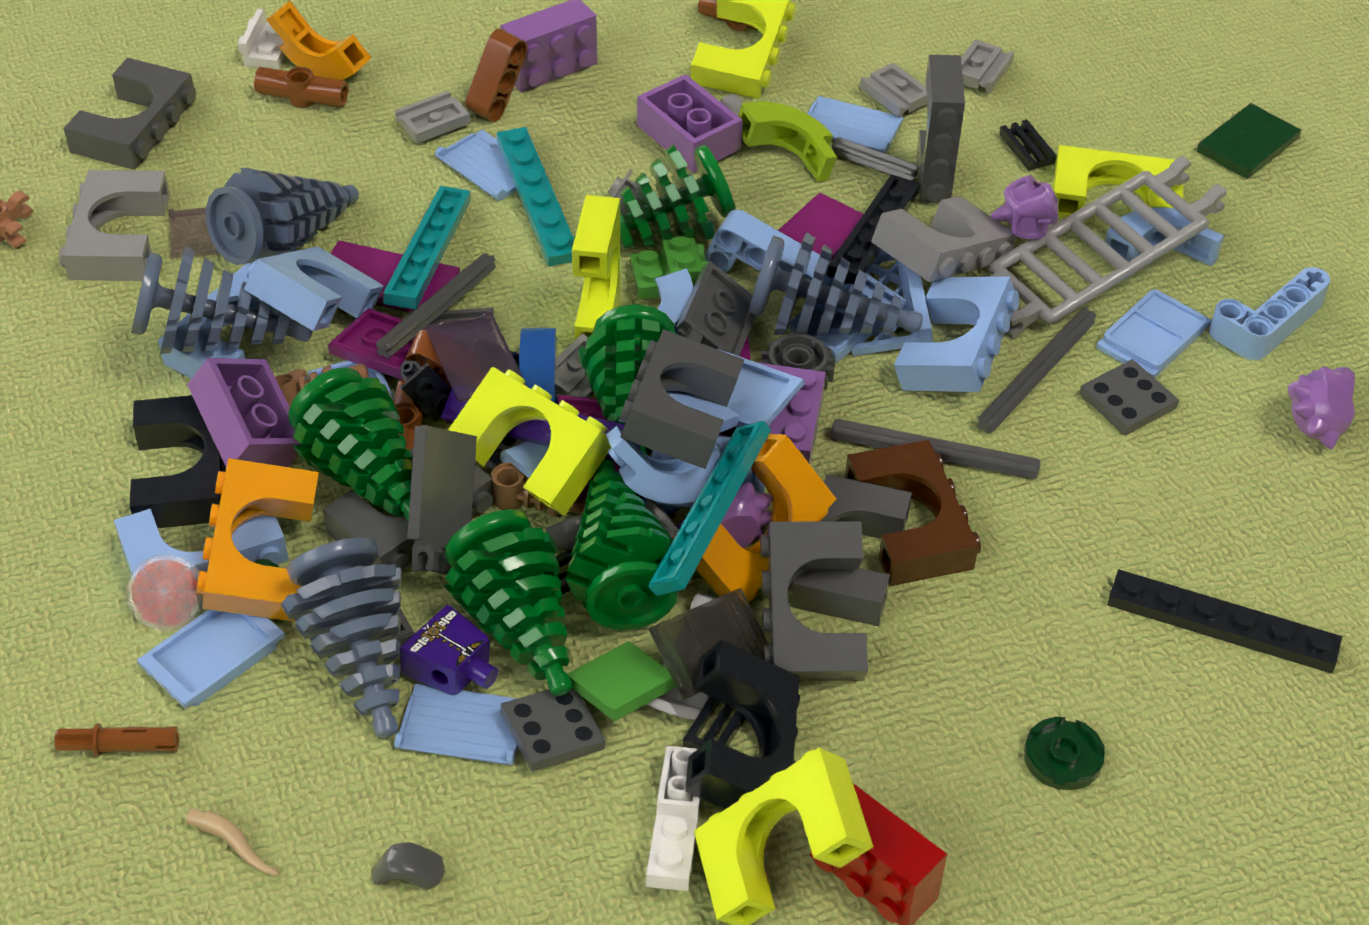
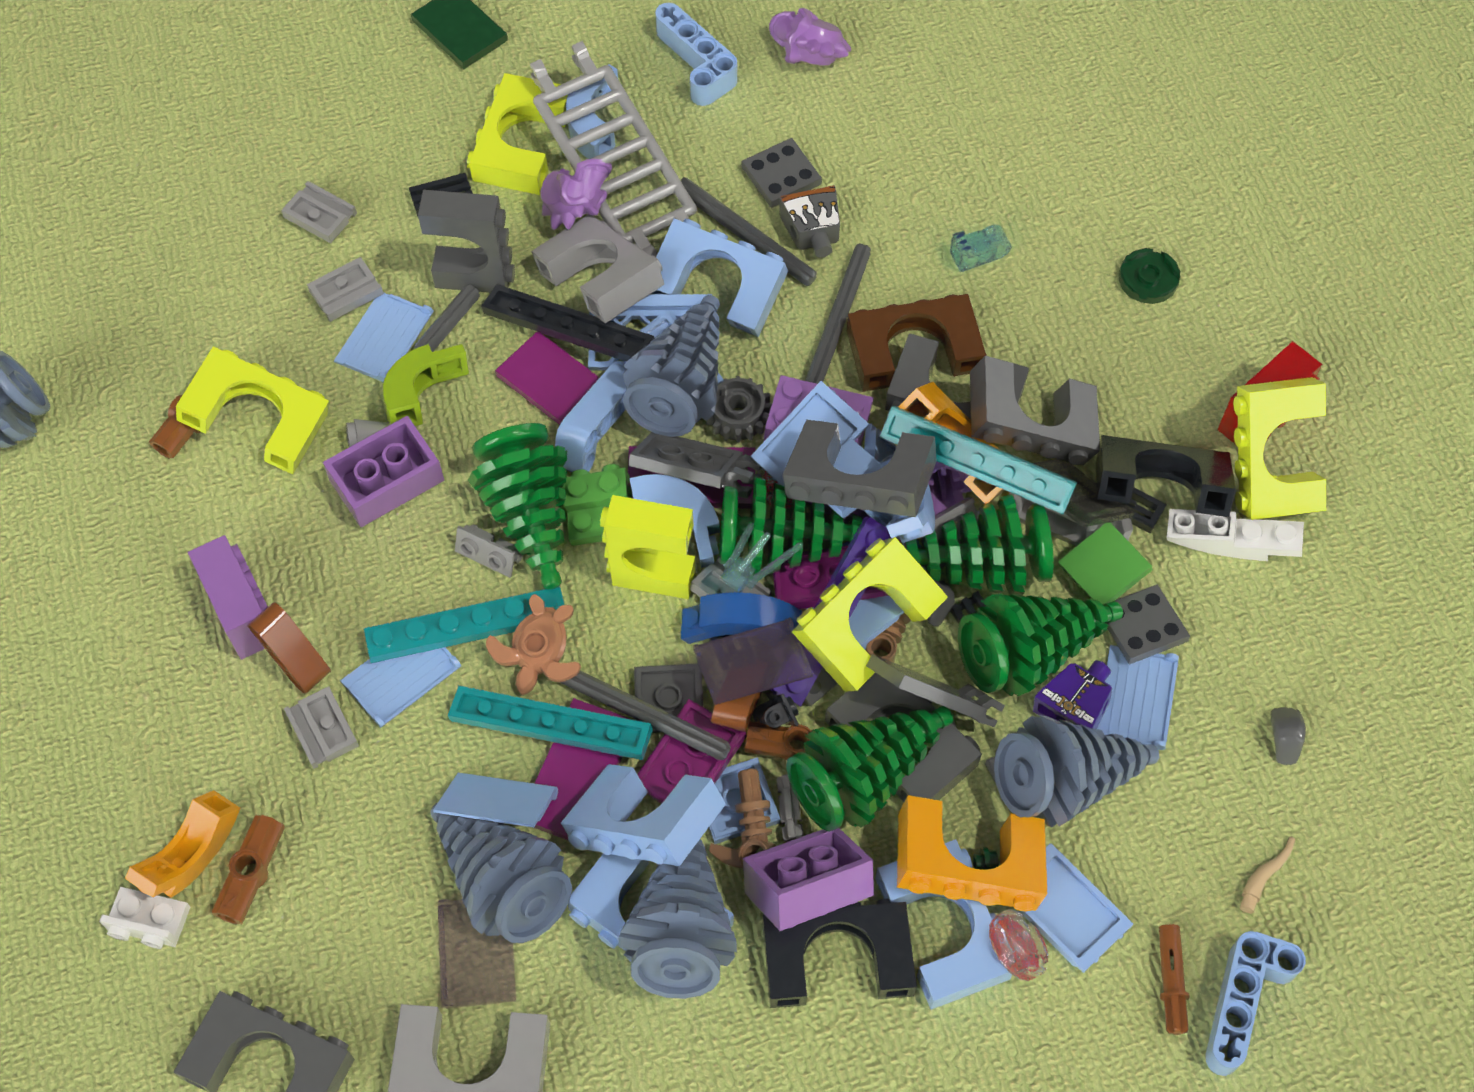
camera: 85 degrees left, 15 degrees up
light blue piece [1096,290,1212,378] -> none
black plate [1107,569,1342,674] -> none
none -> light blue piece [433,772,558,828]
none -> nougat animal [486,594,581,695]
none -> clear light blue plant [720,522,803,593]
none -> torso [779,185,840,258]
none -> clear light blue leg [950,224,1012,273]
none -> light blue beam [1206,931,1306,1076]

